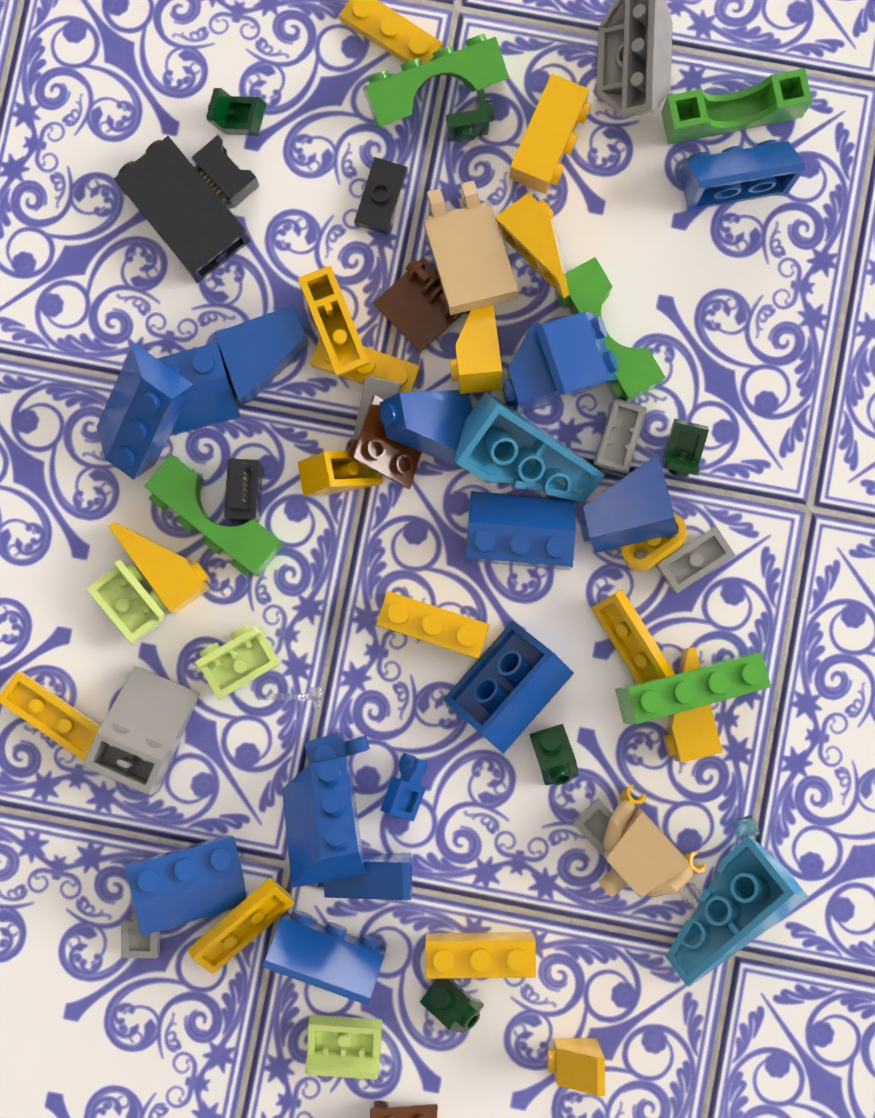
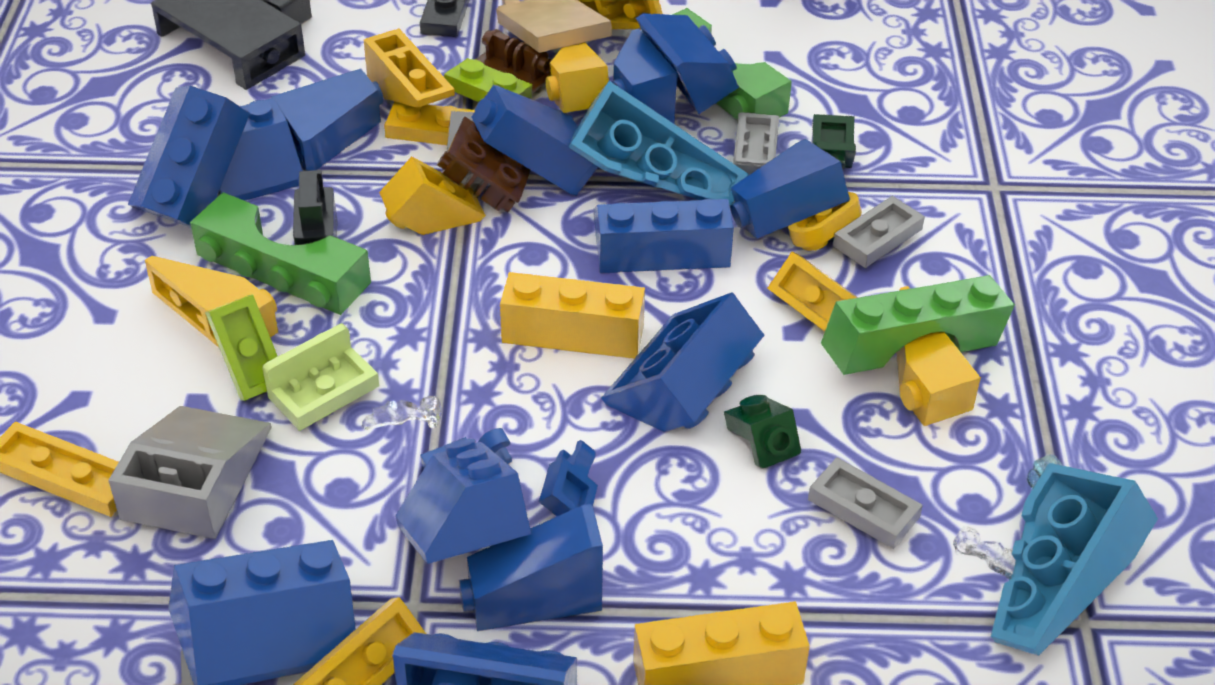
camera: 15 degrees left, 40 degrees down
yellowish green bracket [86,559,166,646] -> none
tan torso [598,784,706,898] -> none
none -> lime plate [205,294,278,401]
none -> lime plate [444,58,532,102]

